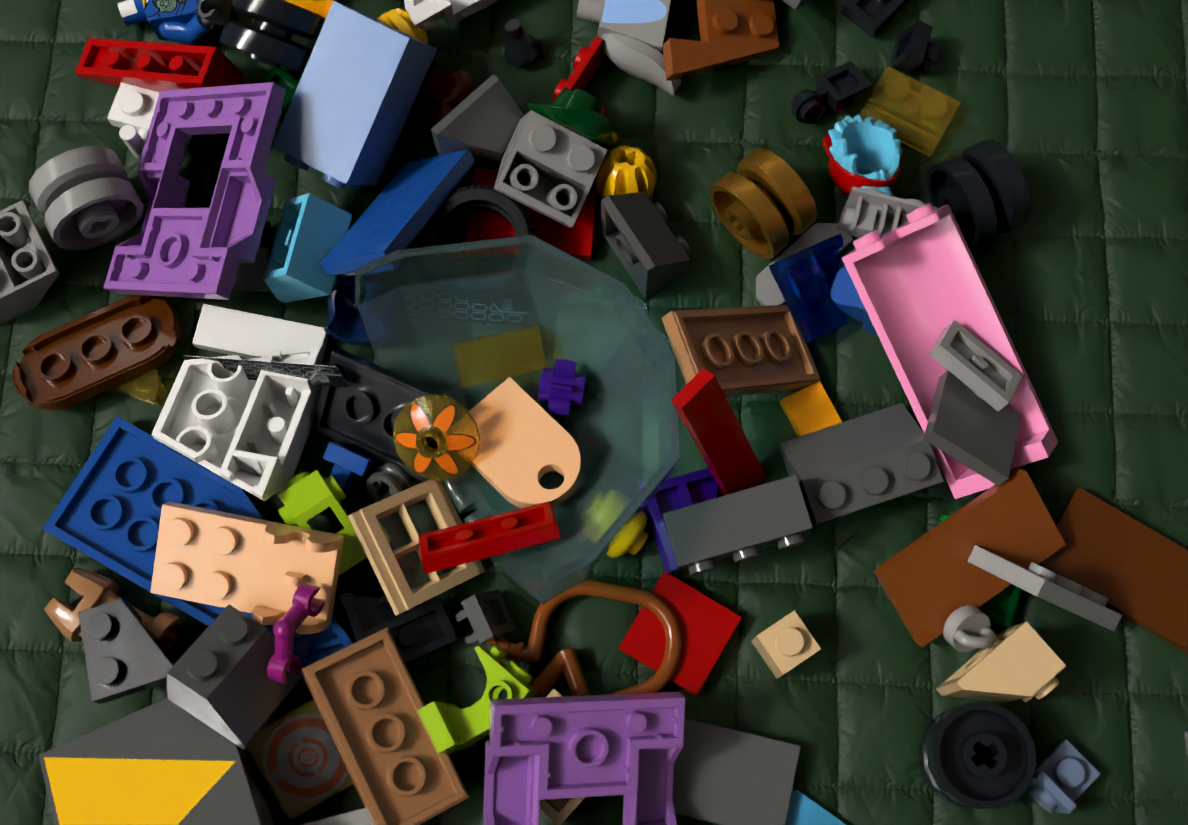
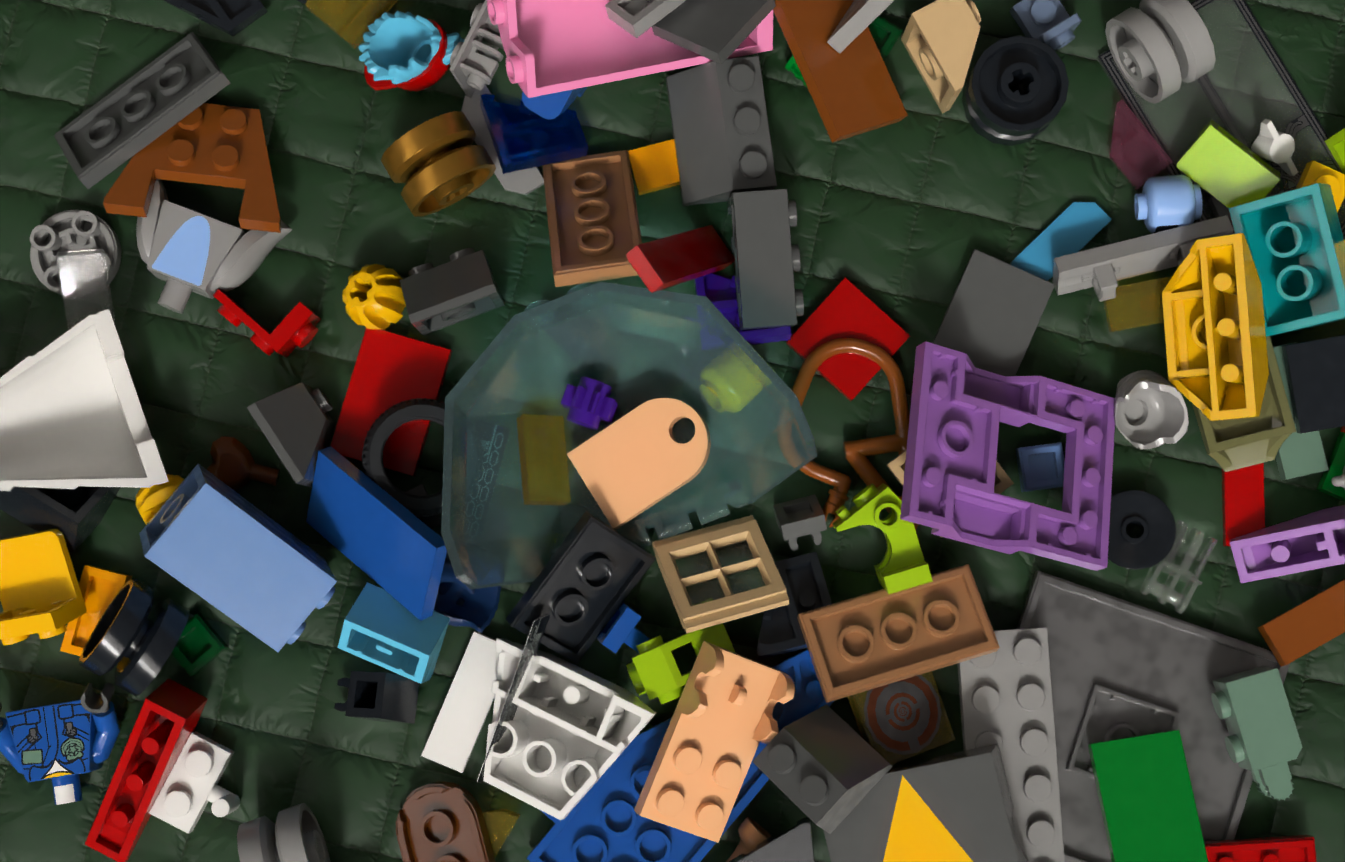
camera: 80 degrees left, 10 degrees up
medium lavender piece [103,82,286,300] -> none
magenta arm [267,583,325,684] -> none
dark grey bush [366,463,411,502] -> none
clear yellow dish [393,394,481,481] -> none
red tile [418,501,561,574] -> none
light grey slope [494,110,607,228] -> none
black rock [504,19,542,67] -> none
dark green hat [528,87,619,151] -> none
tan brick [751,610,821,679] -> none
black plate [791,61,873,124] -> none
light grey tile [943,605,997,653] -> none

